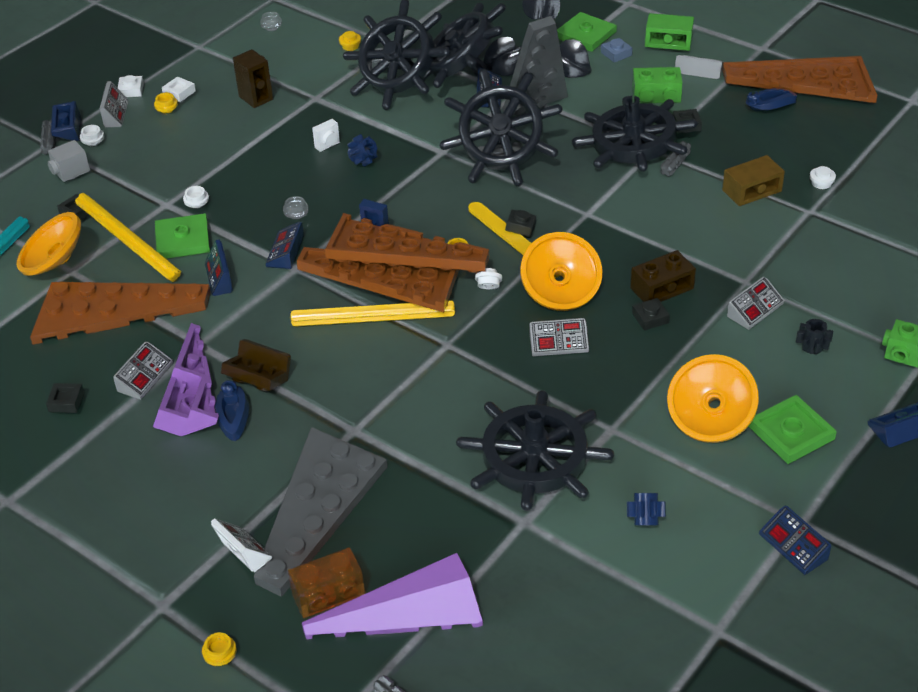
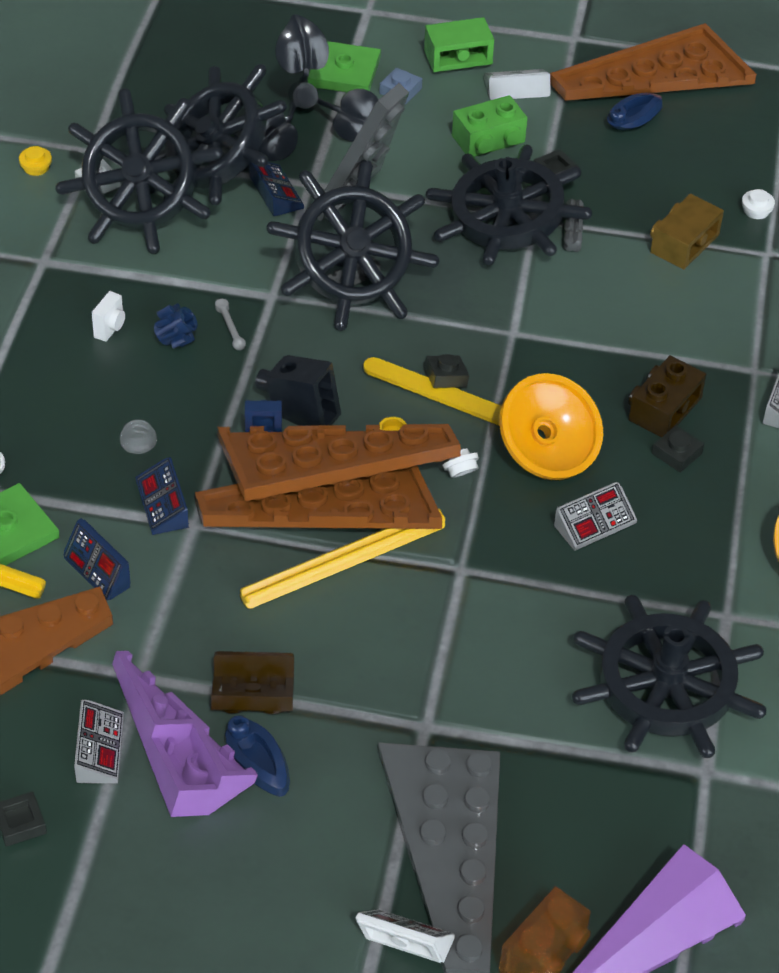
camera: 30 degrees left, 5 degrees up
none -> light grey hinge [215,299,246,351]
none -> black torso [255,355,341,426]

